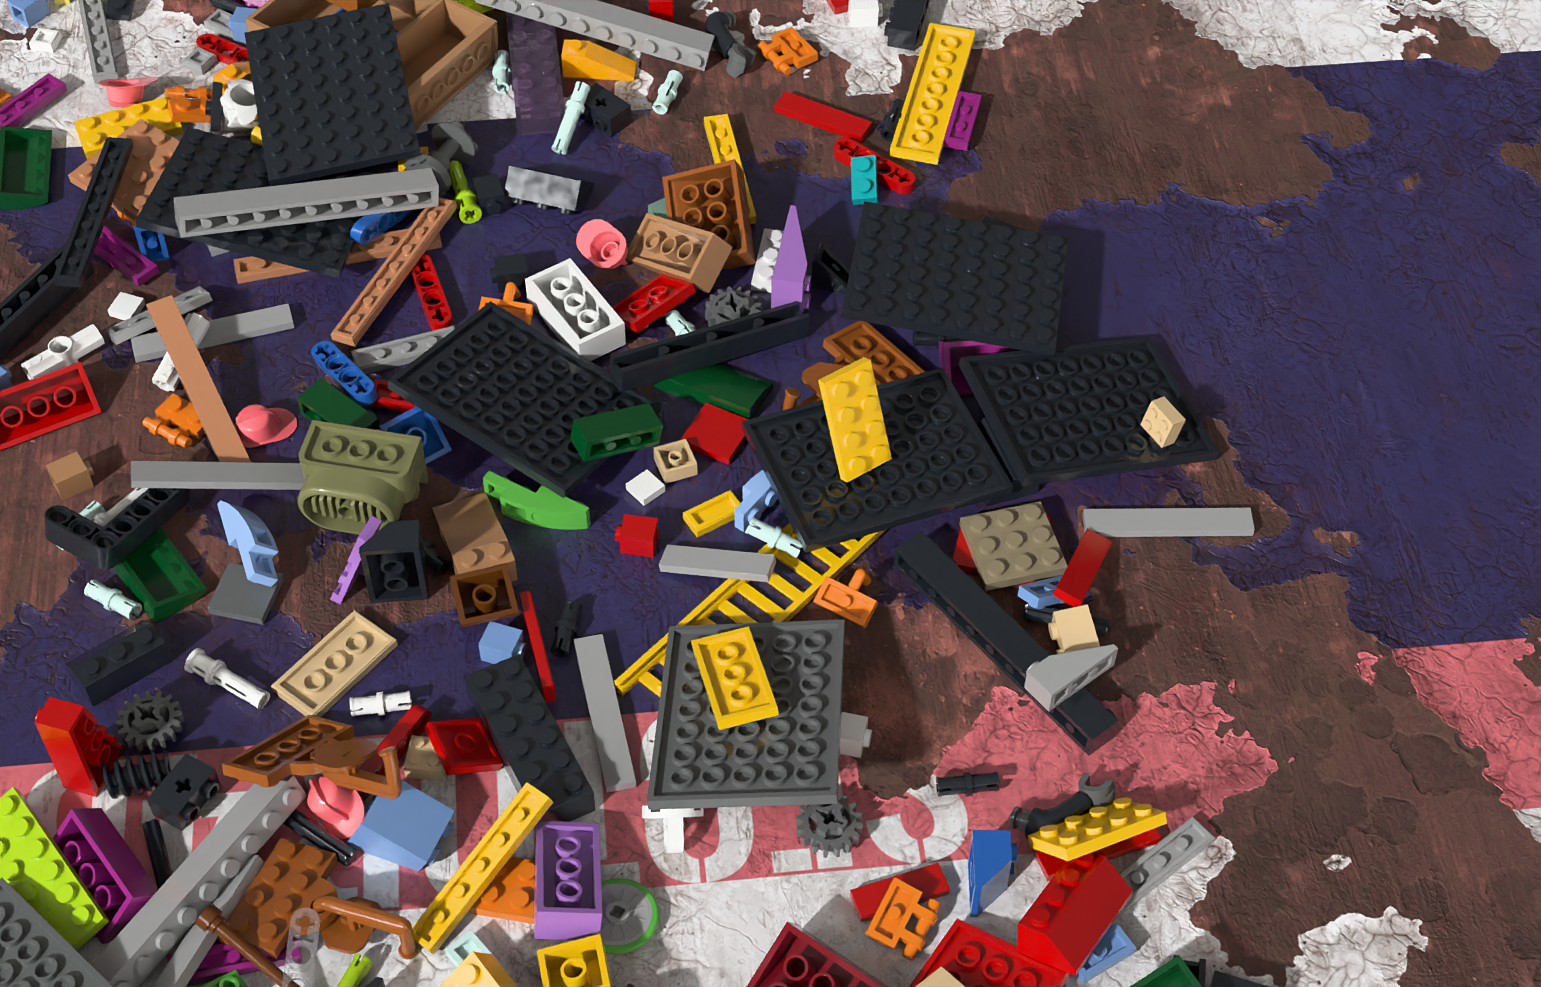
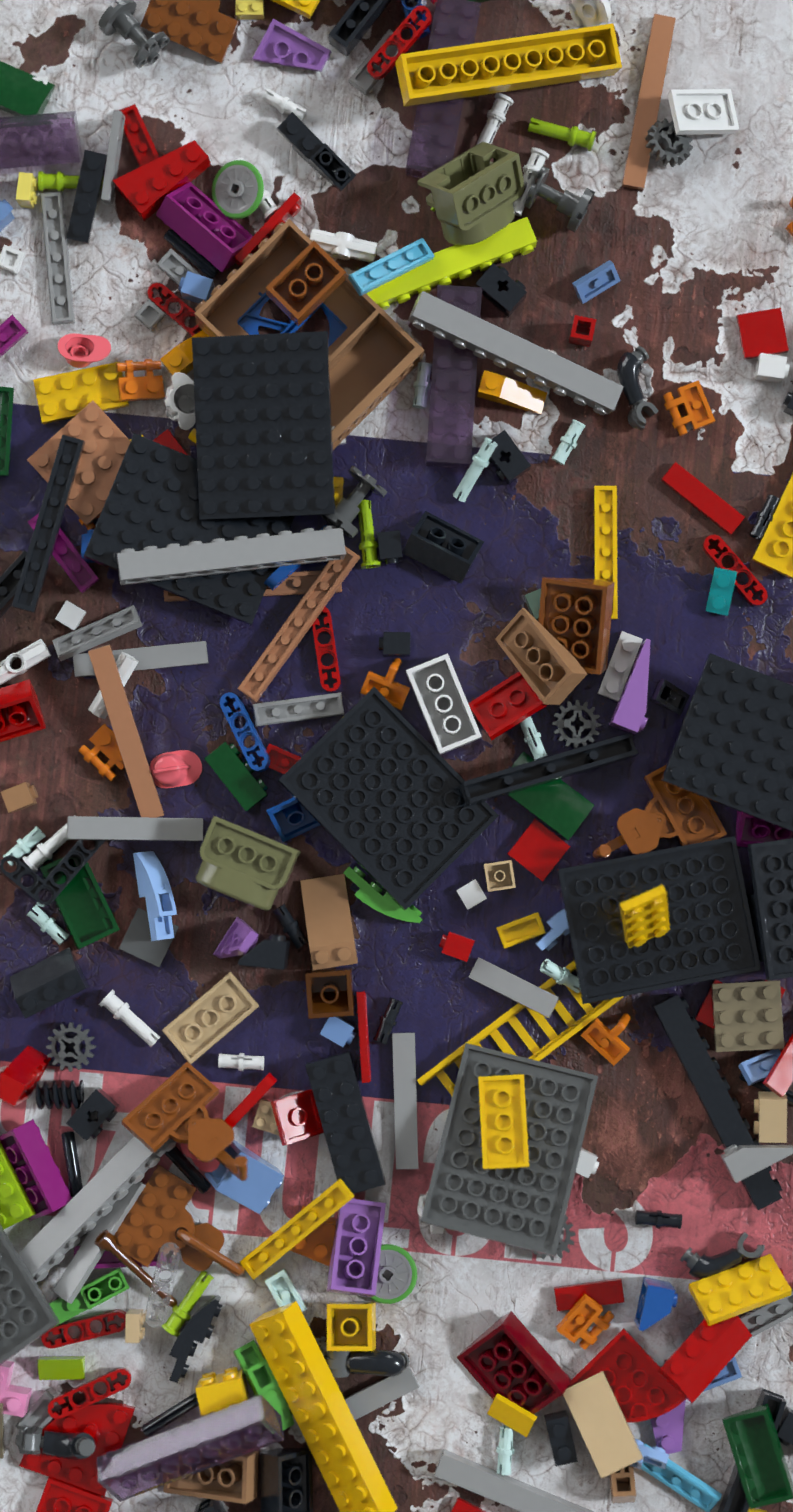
camera: 20 degrees right, 35 degrees up
black plate [205,82,223,135] -> none
dark green brick [570,403,663,462] -> none
coral piece [576,219,628,269] -> none

